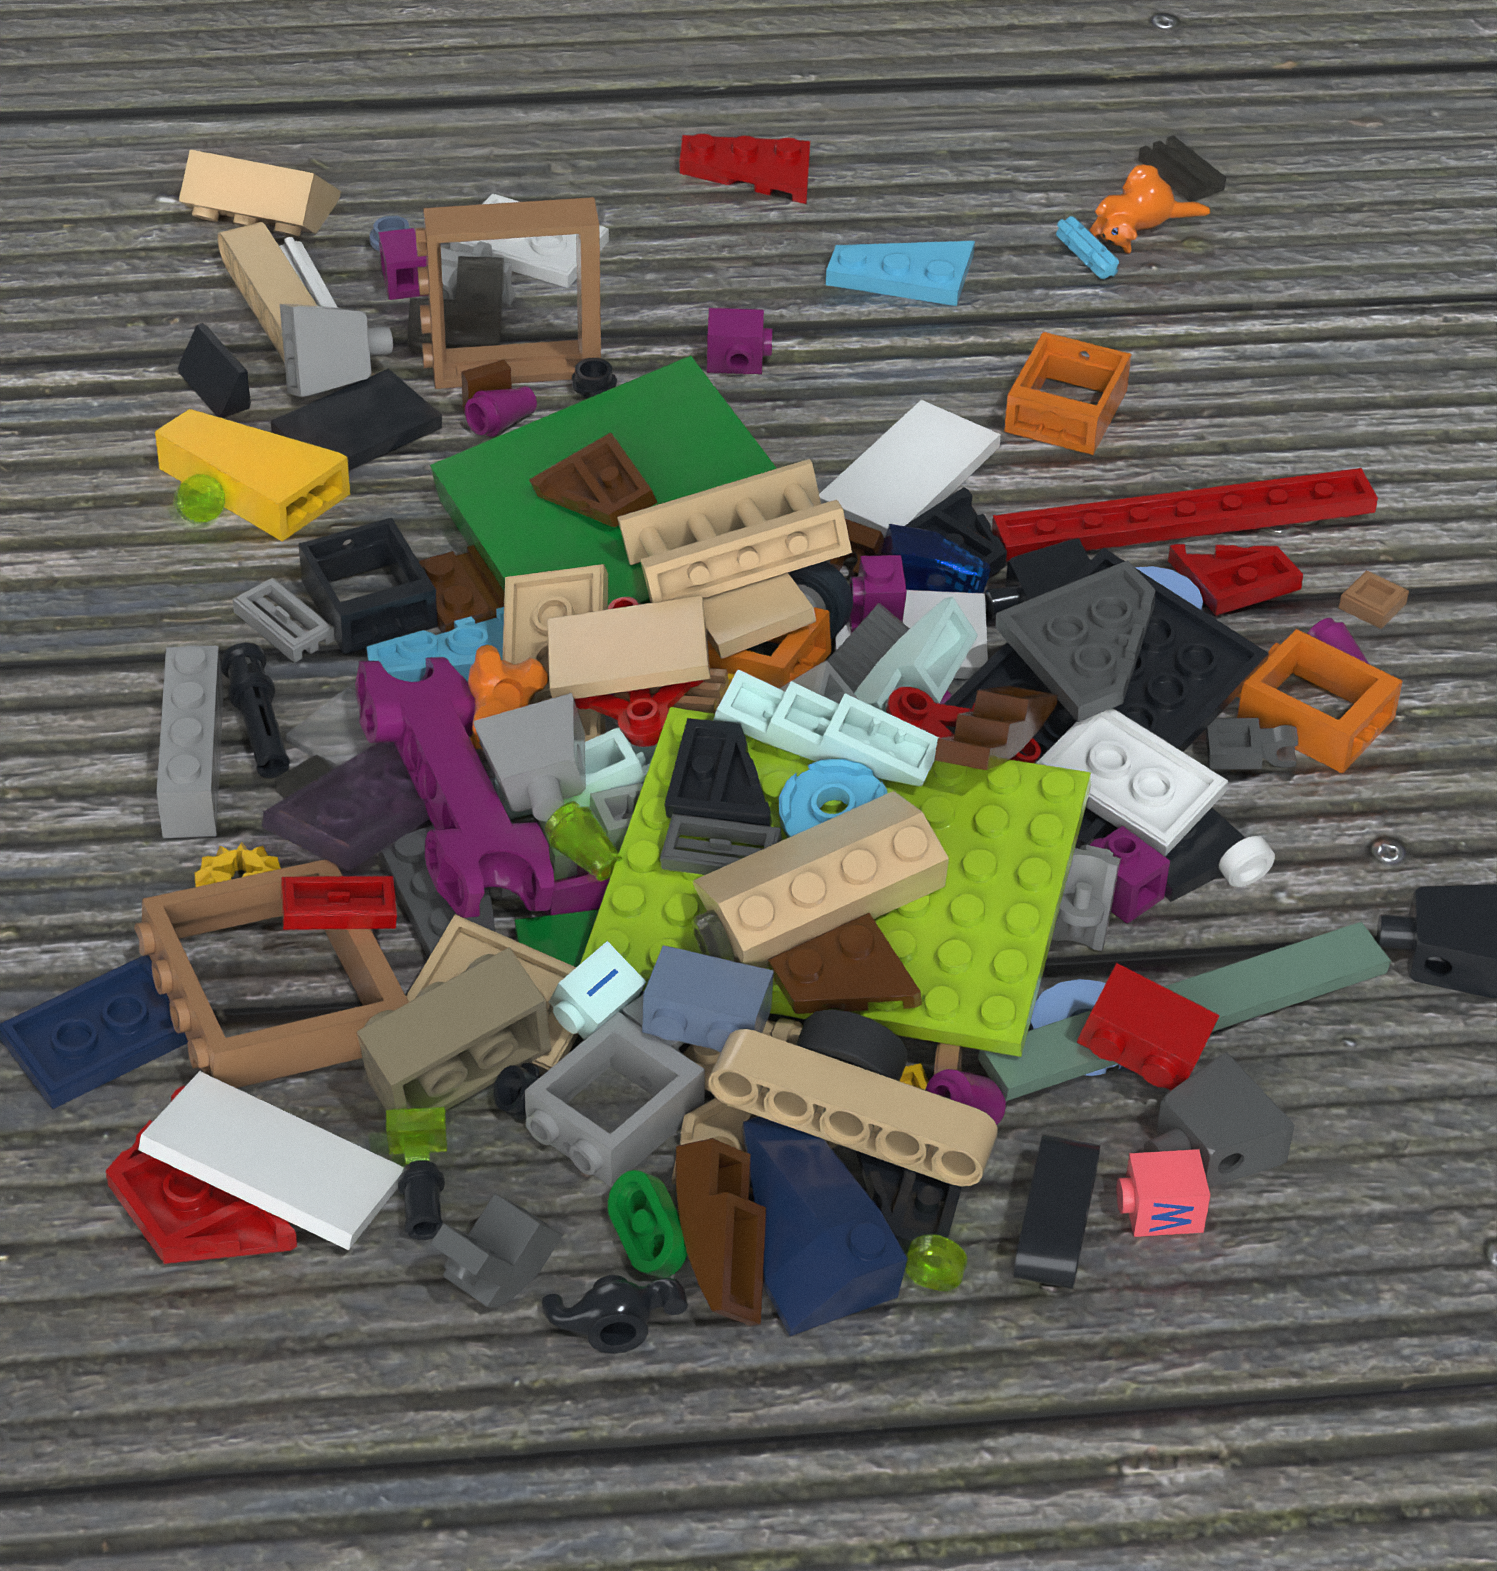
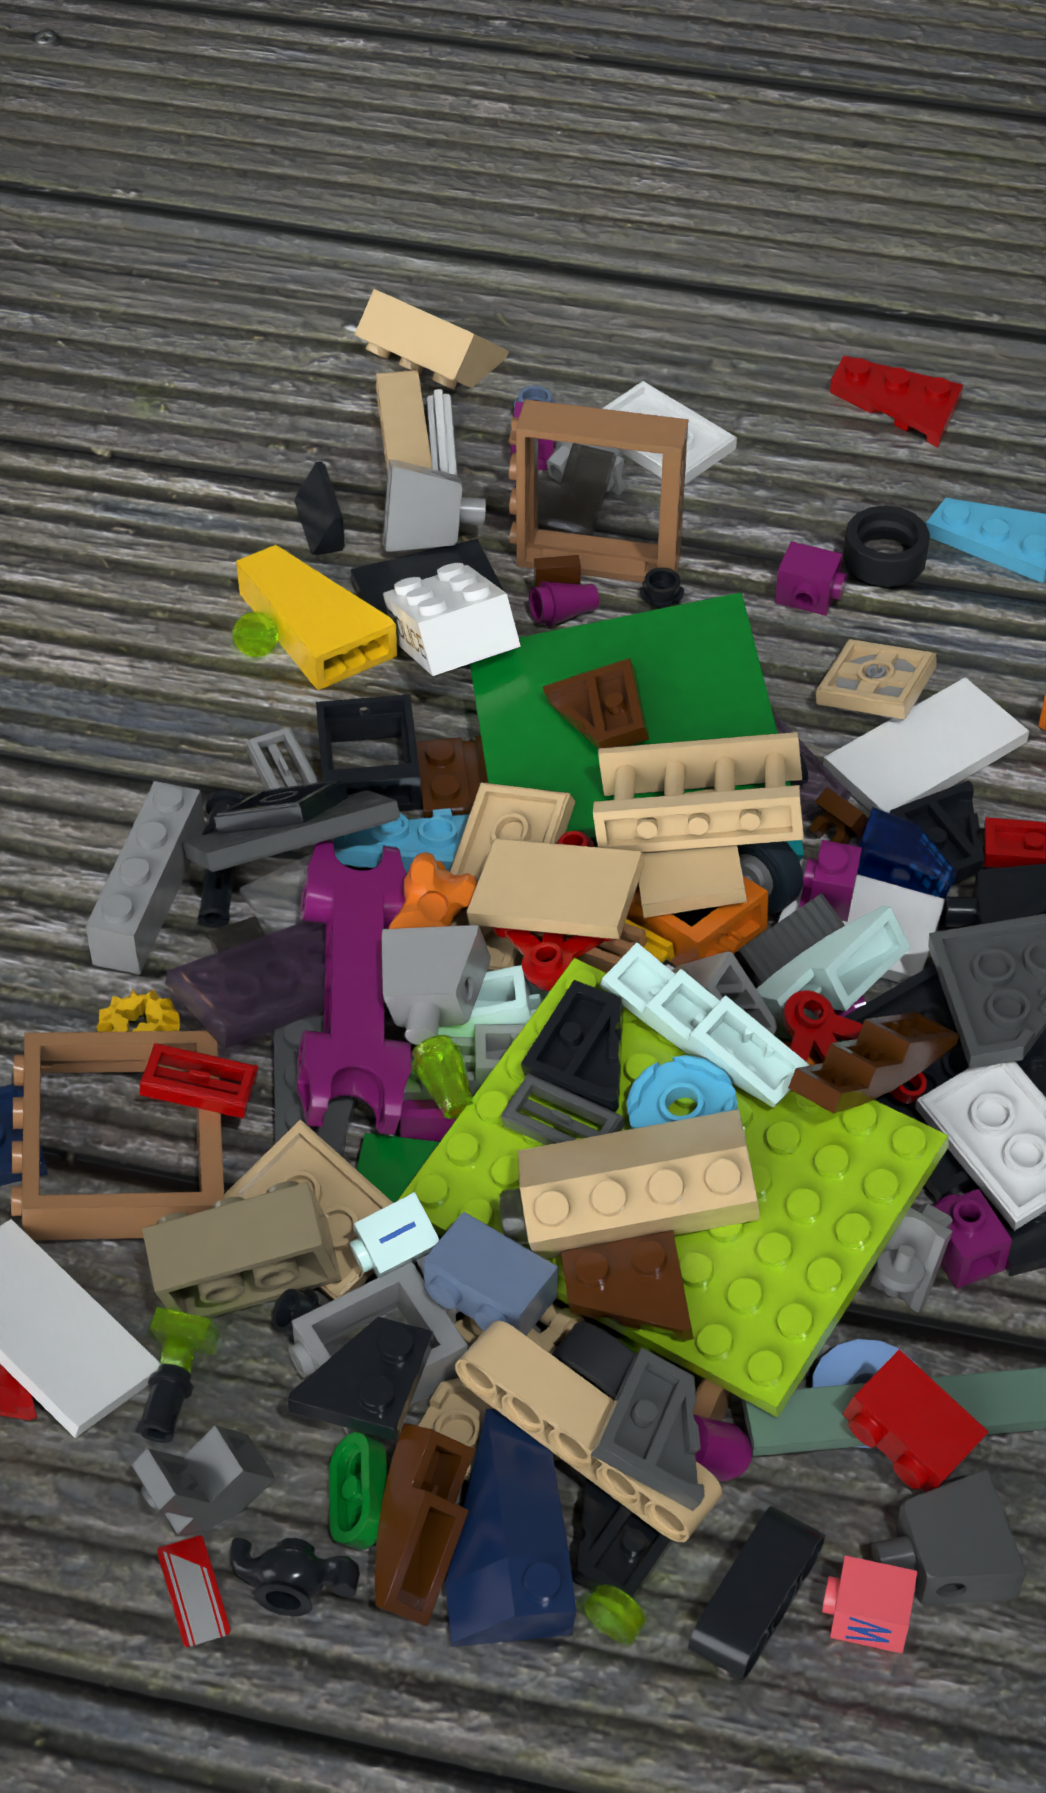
camera: 20 degrees right, 5 degrees up
none -> sticker [157,1535,231,1647]
none -> dark grey tile [182,790,400,872]
none -> black tile [214,780,348,834]
none -> black wing [288,1316,434,1441]
none -> white brick [383,563,520,676]
none -> dark grey wing [591,1348,705,1511]
none -> tan piece [815,639,937,719]
none -> black tyre [843,505,930,587]

